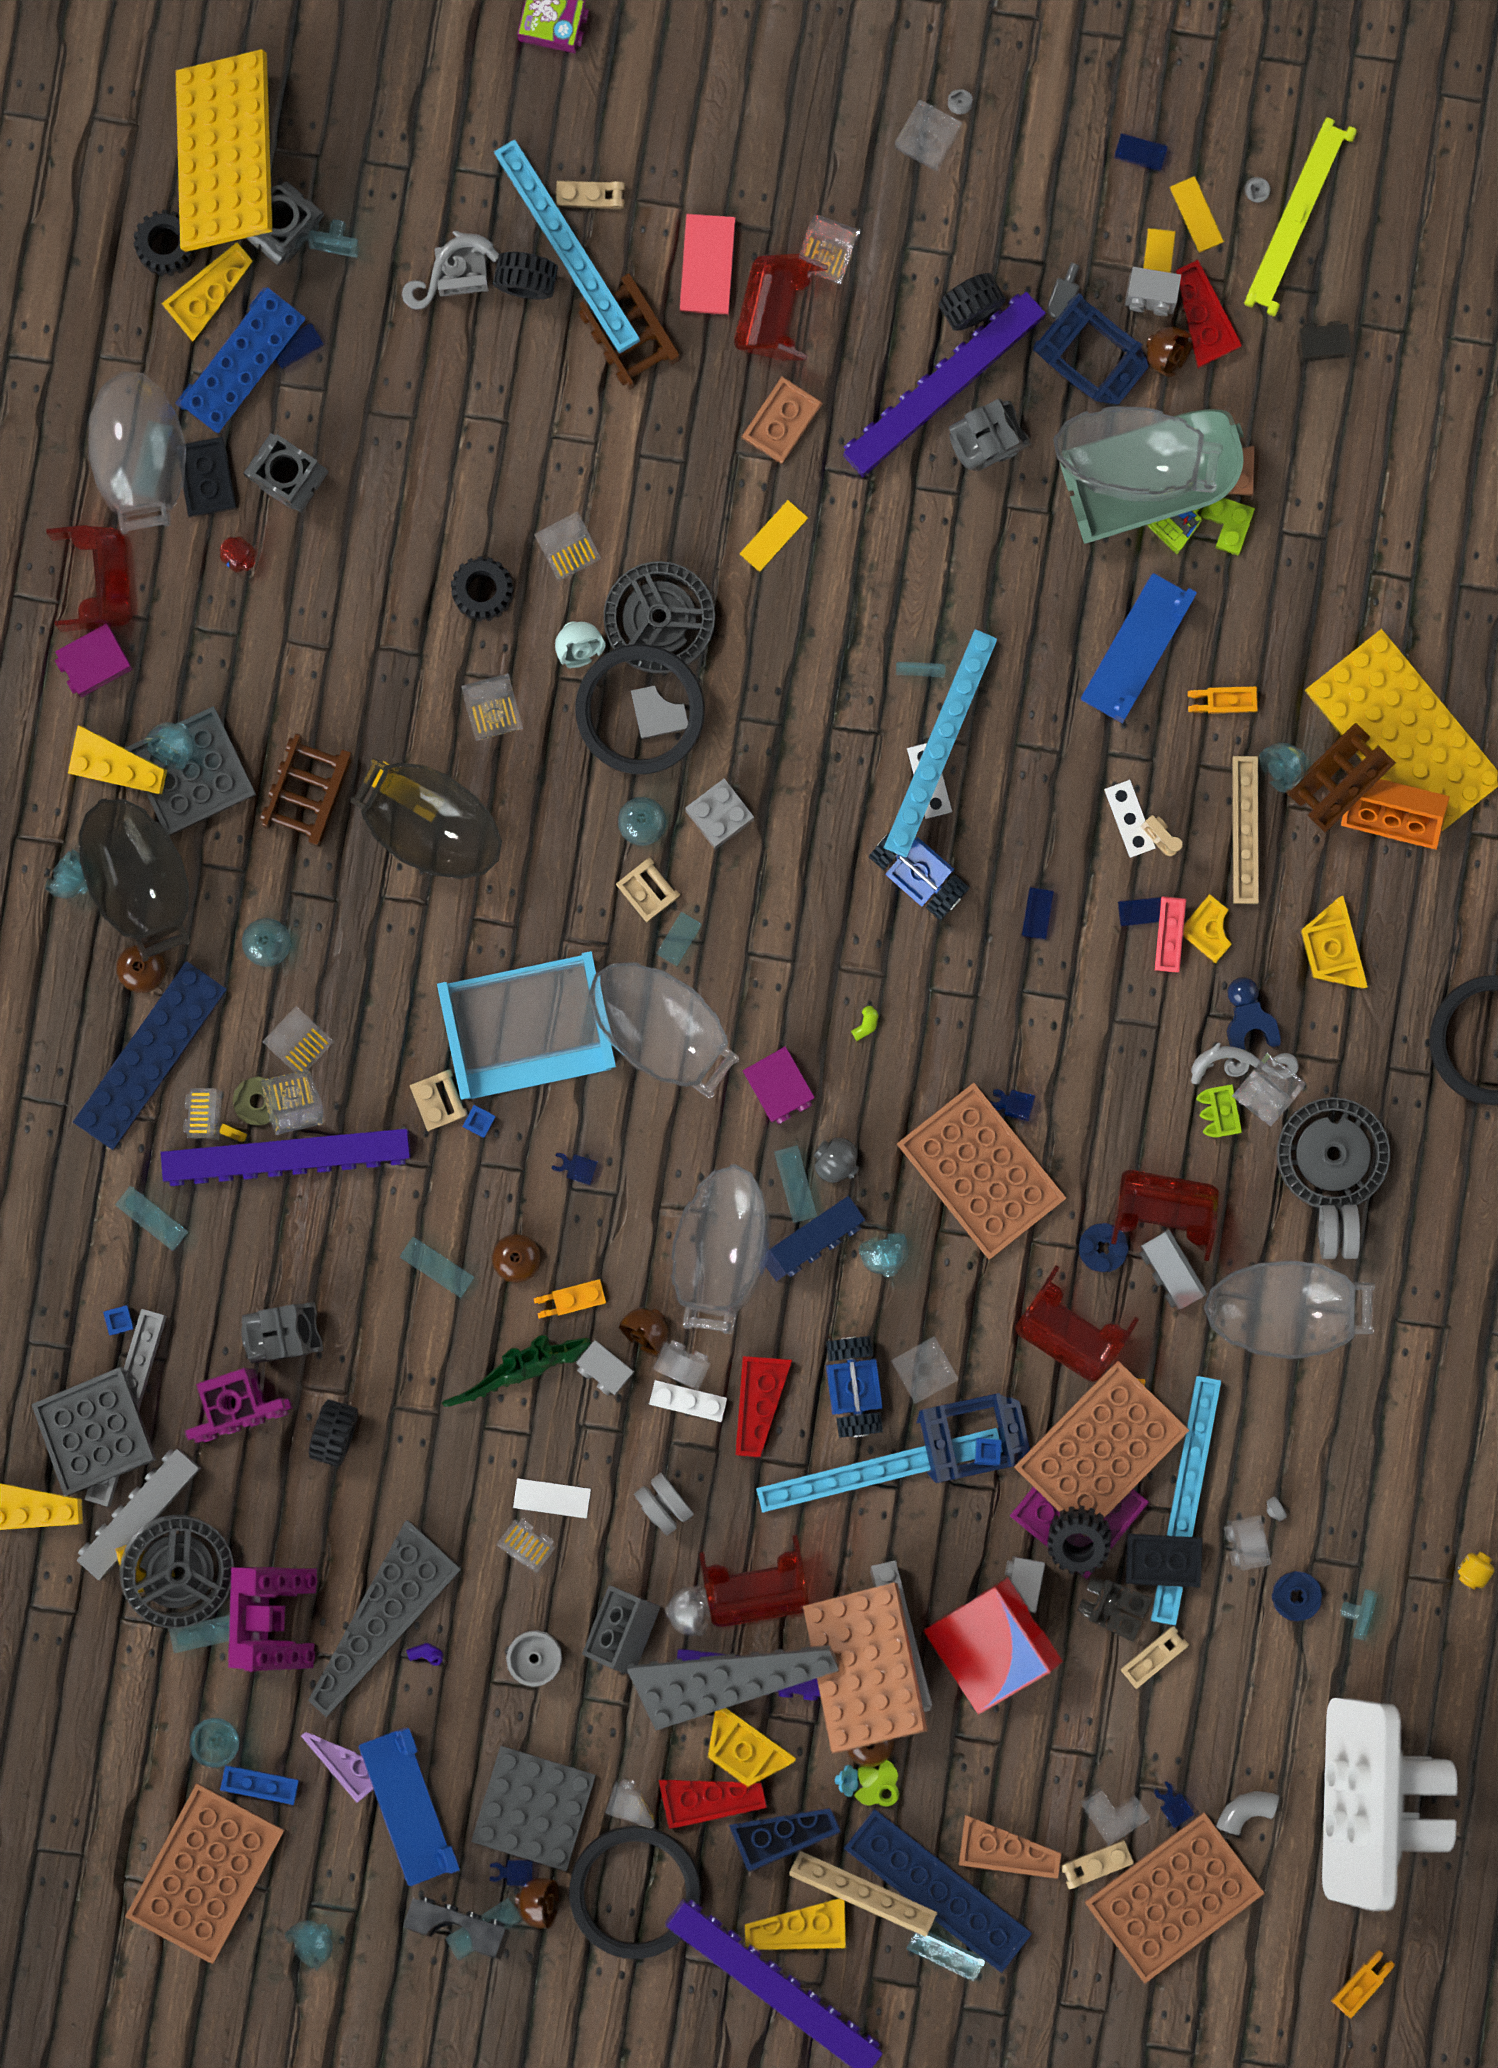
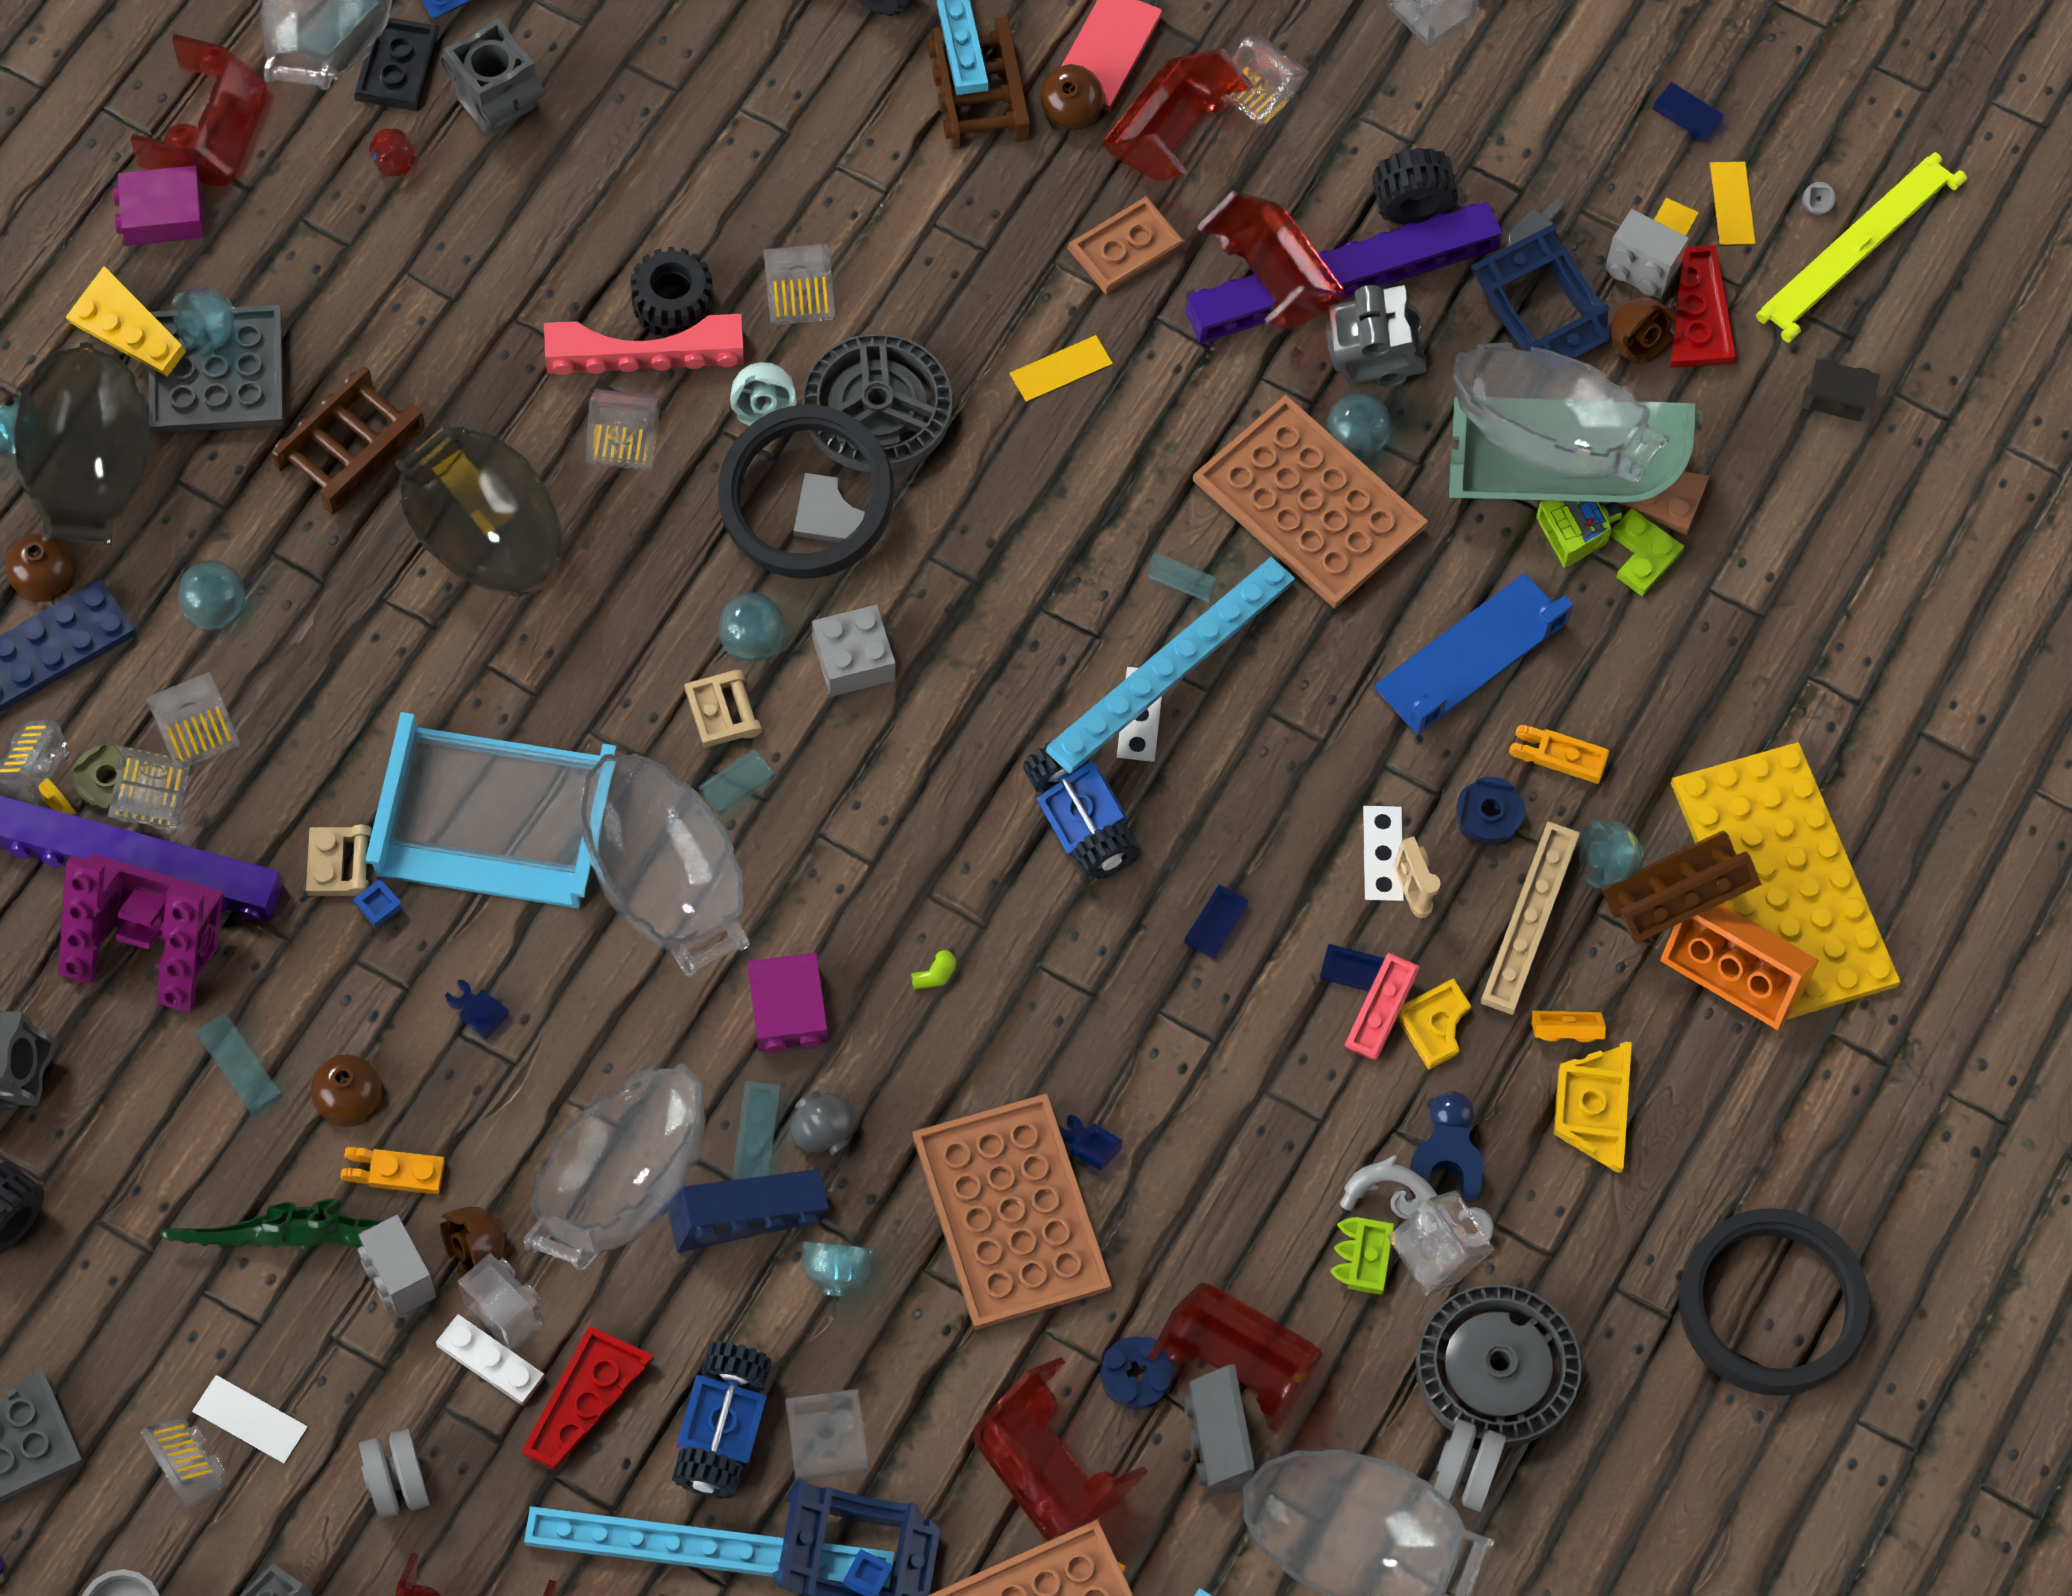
camera: 15 degrees right, 20 degrees down
none -> magenta piece [58,853,224,1013]
none -> coral arch [544,314,744,375]
none -> reddish brown cylinder [1040,64,1105,131]
none -> nougat plate [1193,395,1428,609]
none -> clear red windscreen [1197,191,1346,329]
none -> clear light blue cylinder [1325,392,1391,459]
none -> dark blue plate [1456,777,1525,845]
none -> light orange plate [1531,1011,1606,1042]

